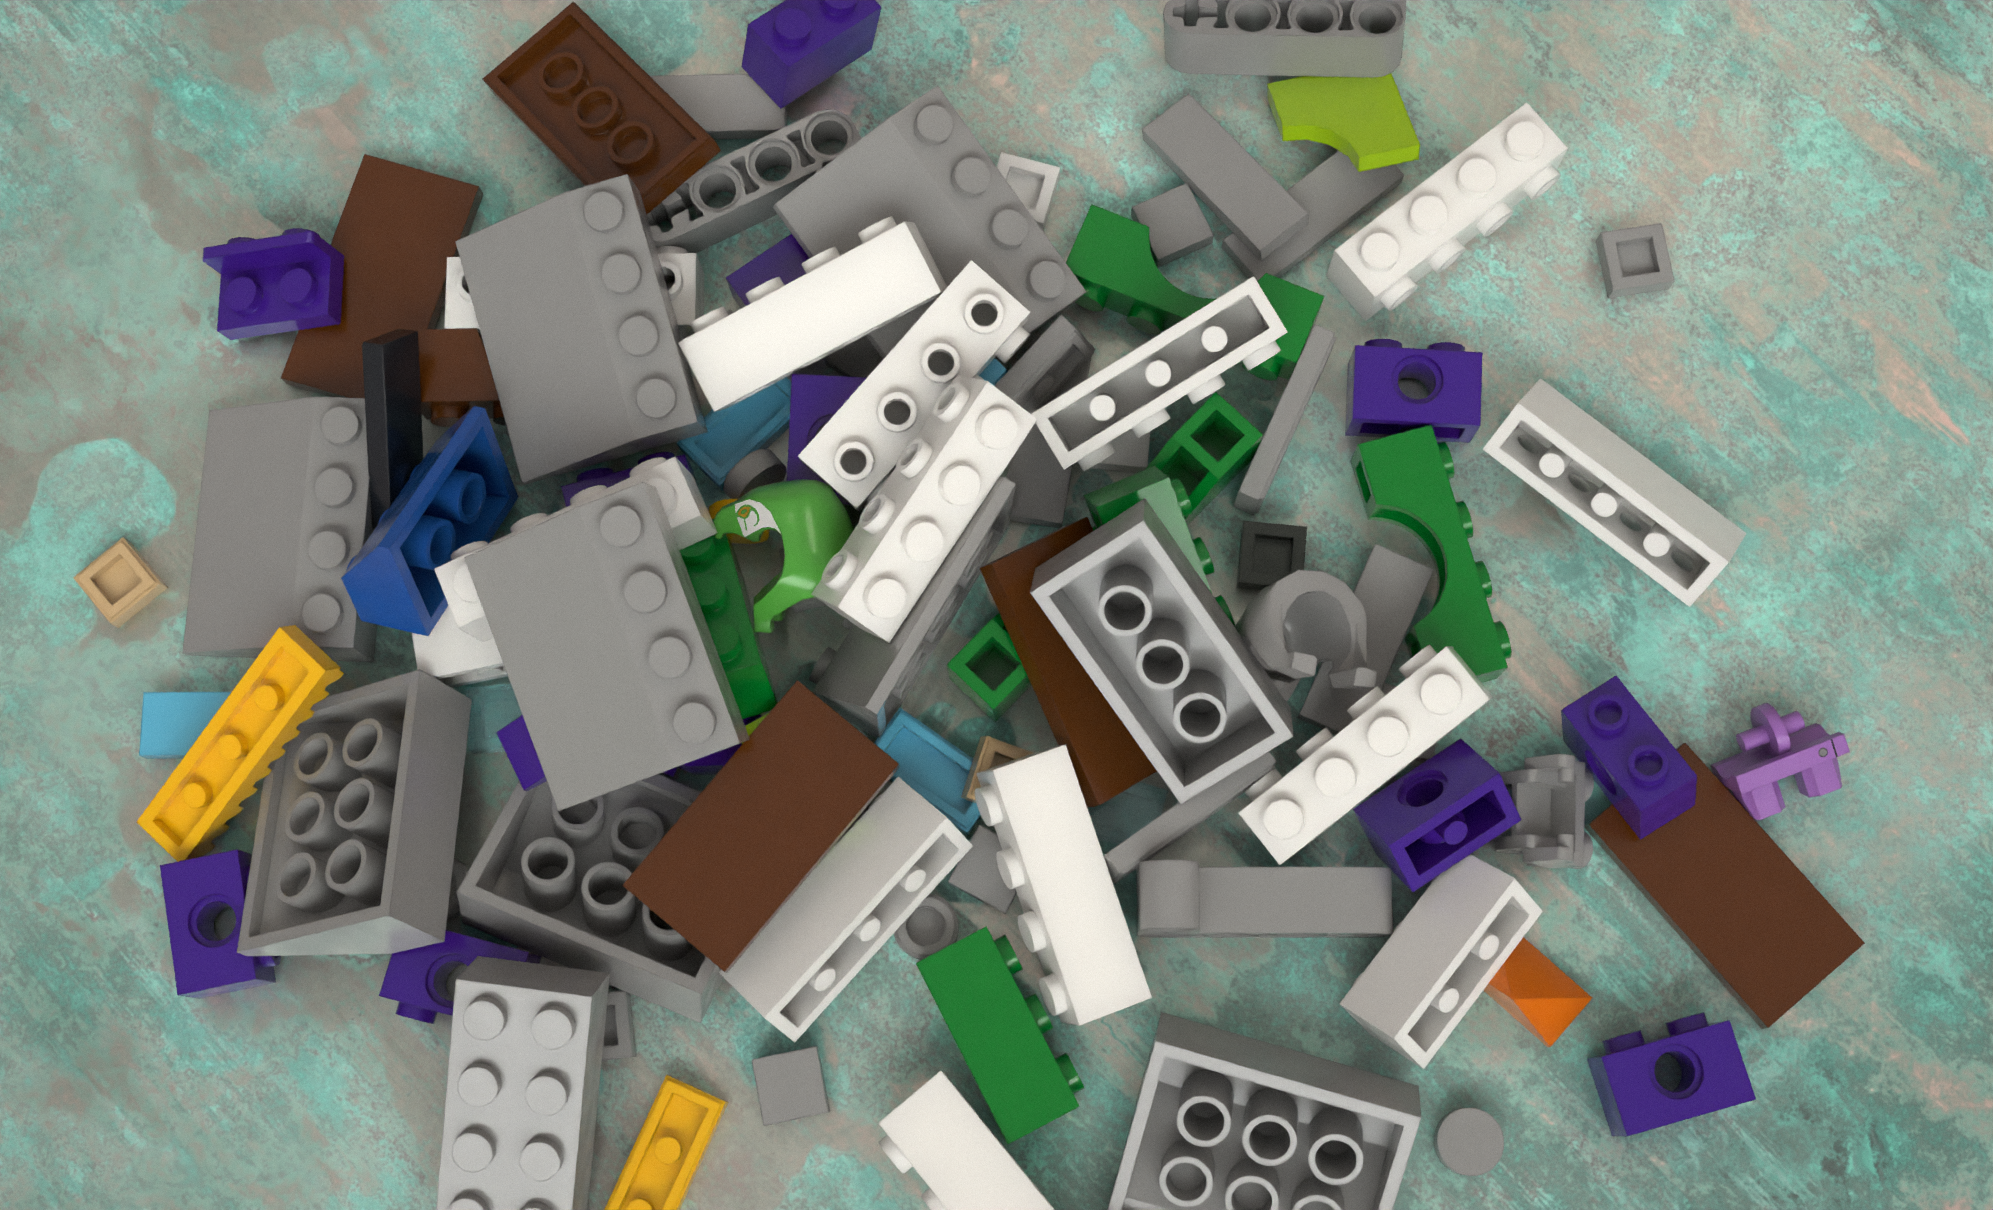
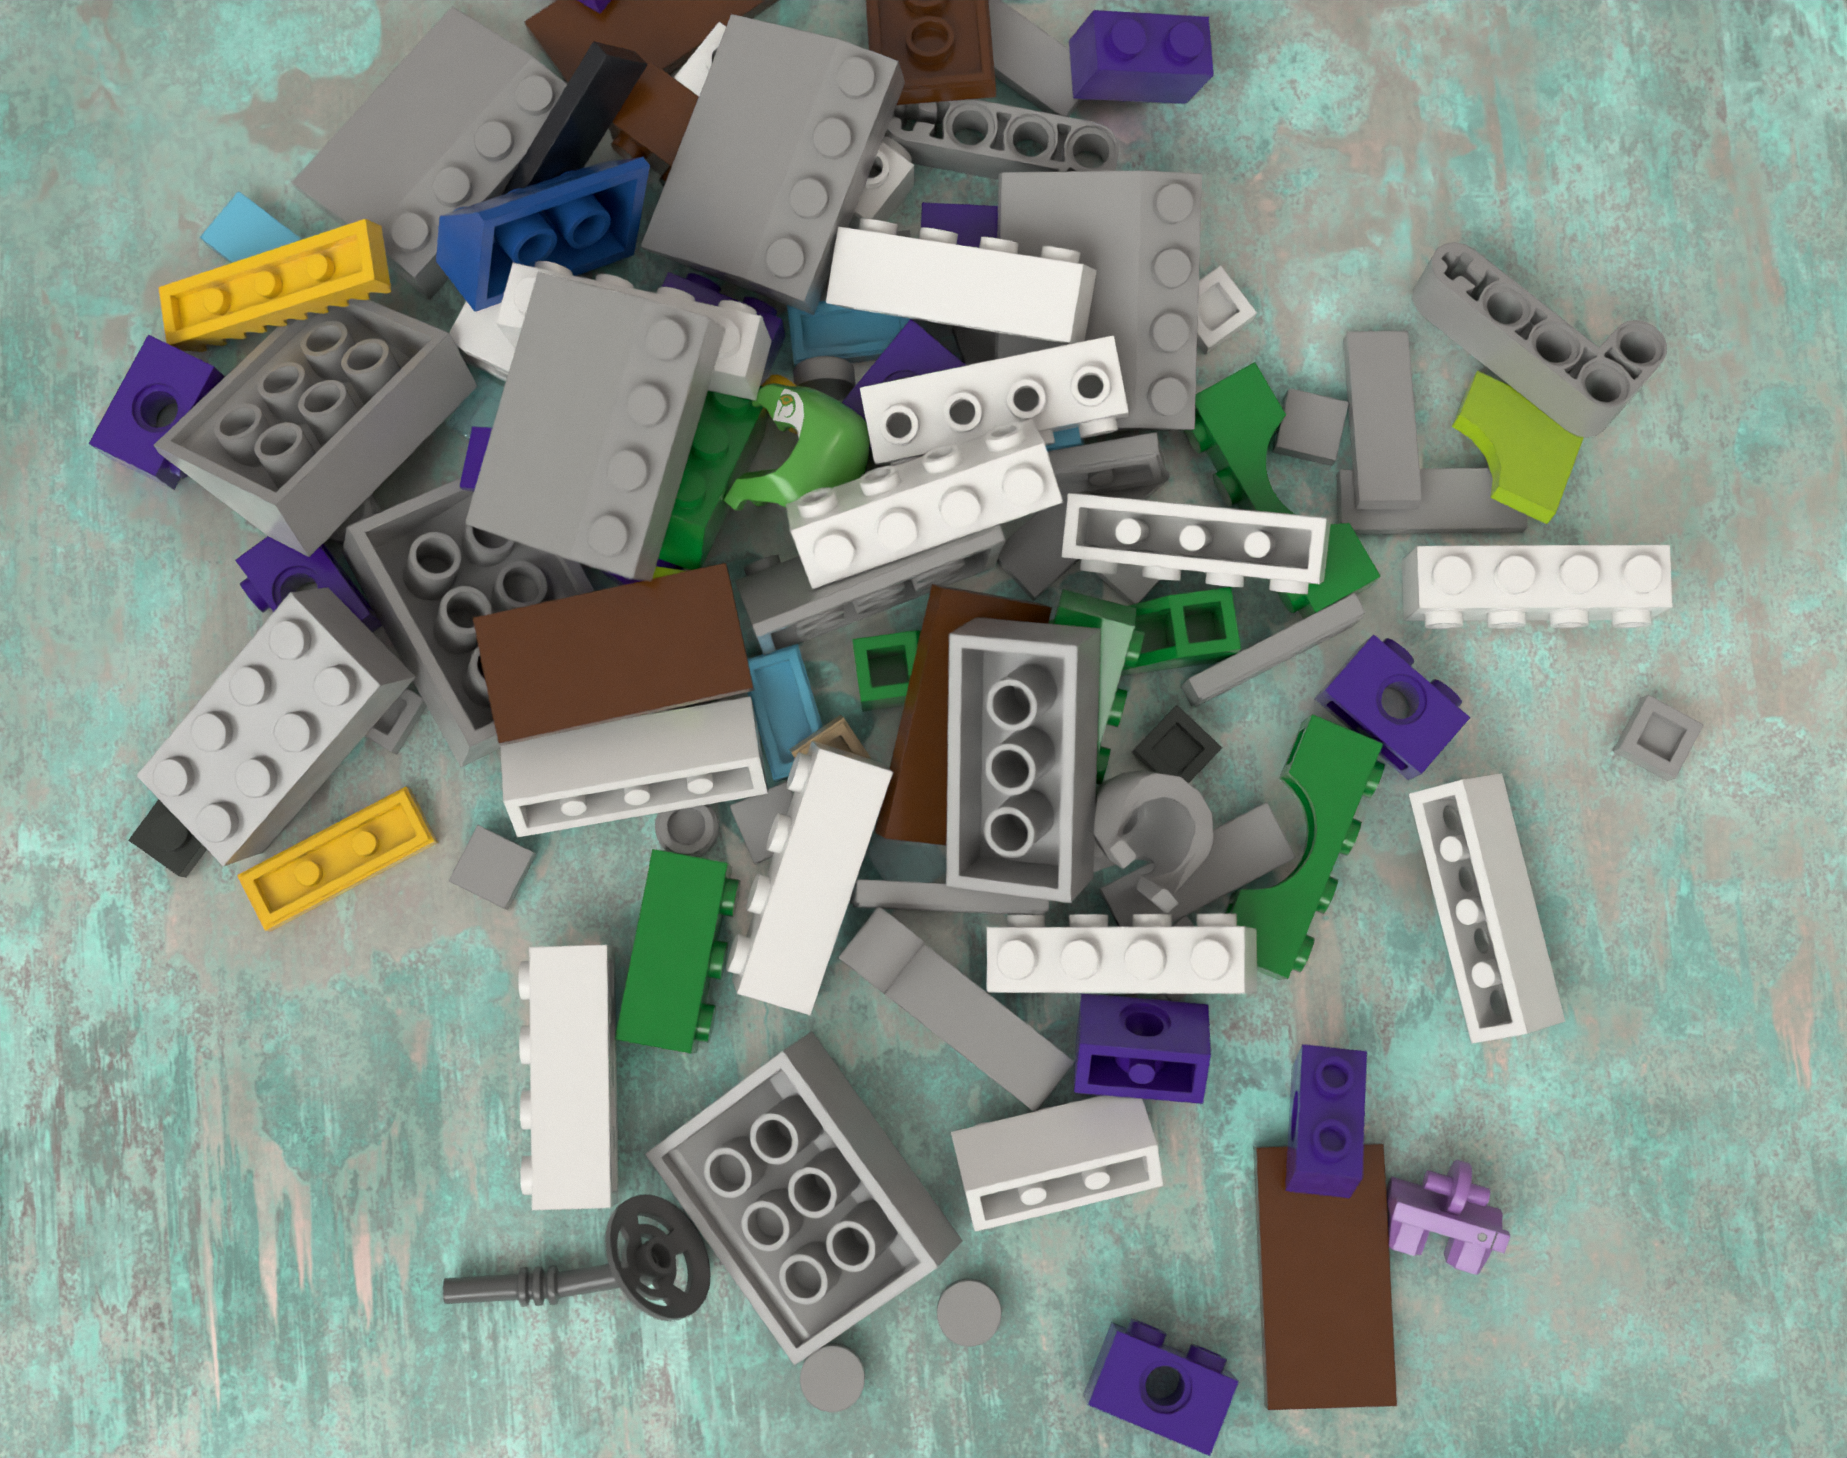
camera: 30 degrees right, 5 degrees up
tan tile [73,537,168,628] -> none
orange slope [1483,937,1592,1047] -> none
light grey piece [1495,754,1594,869] -> none

